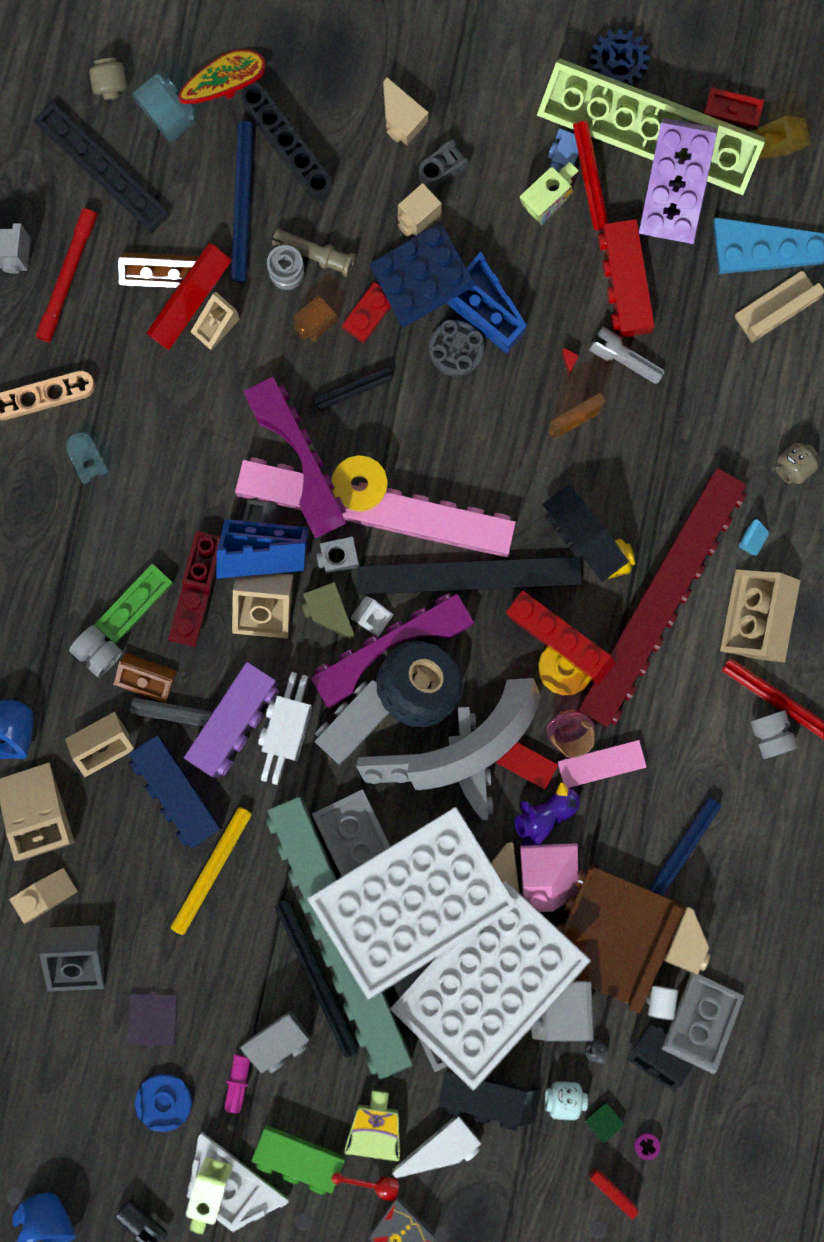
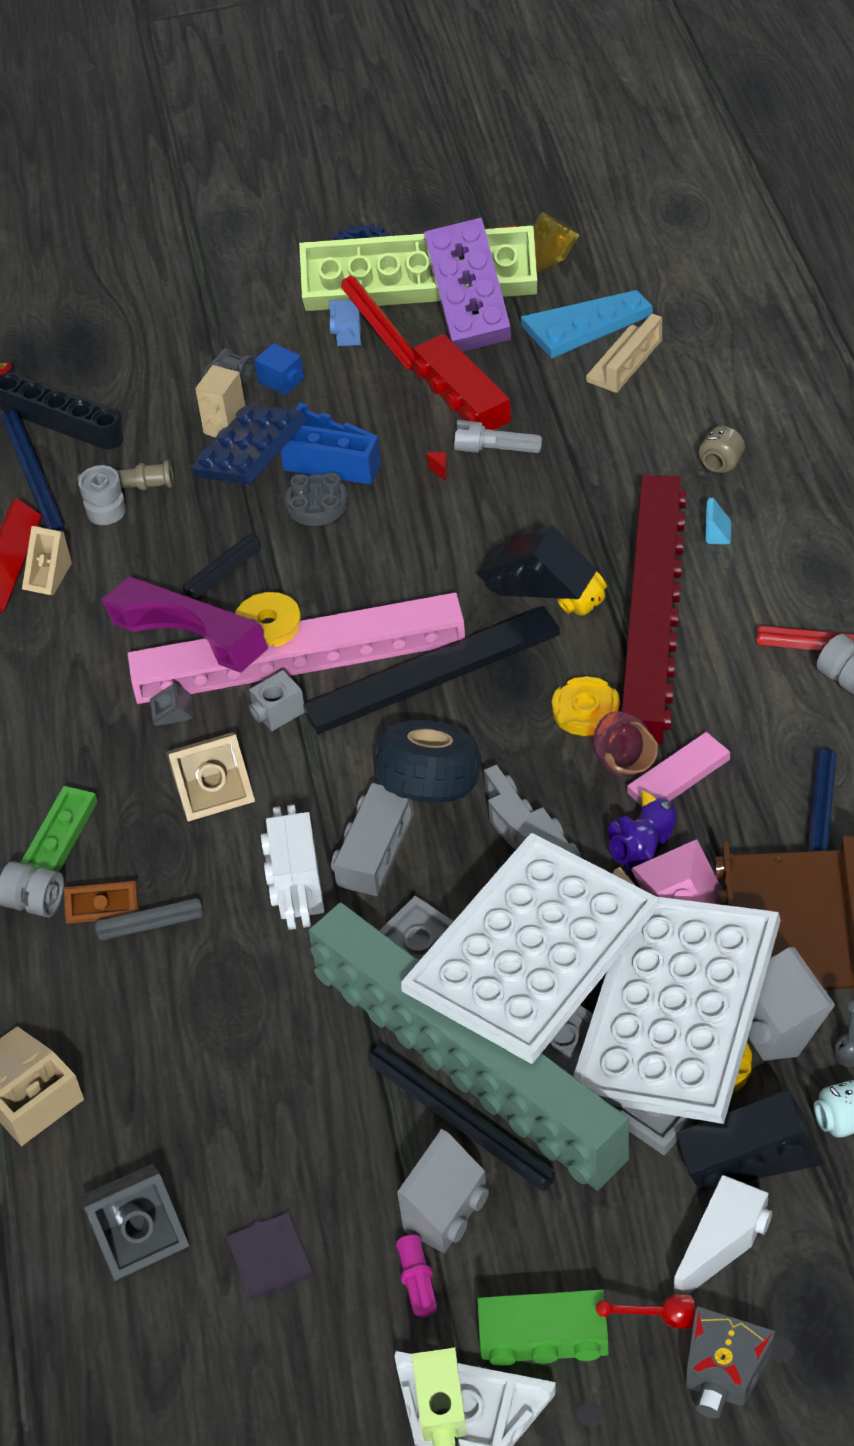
camera: 20 degrees left, 35 degrees down
tan slope [9,868,78,924] -> none
tan brick [65,712,135,777] -> none
dark blue brick [129,735,222,848] -> none
blue tile [135,1073,192,1132] -> none
dark red slope [168,531,221,647] -> none
yellow axle [171,807,252,935] -> none
medium lavender brick [184,662,280,778] -> none
blue wedge [216,519,308,579] -> none
clear orange brick [294,295,338,343] -> none
olive slope [300,582,355,639] -> none
magenta arch [311,593,474,709] -> none
red plate [342,282,391,344] -> none
yellowish green torso [345,1090,400,1161] -> none
white slope [351,596,394,637] -> none
light grey arch [356,678,541,790] -> none
tan slope [383,78,428,145] -> none
red tile [495,743,558,790] -> none
red brick [506,591,616,685] -> none
yellowish green torso [520,162,580,225] -> none
clear orange tile [548,393,605,439] -> none
tan slope [720,570,800,662] -> none
none -> blue brick [254,343,304,395]

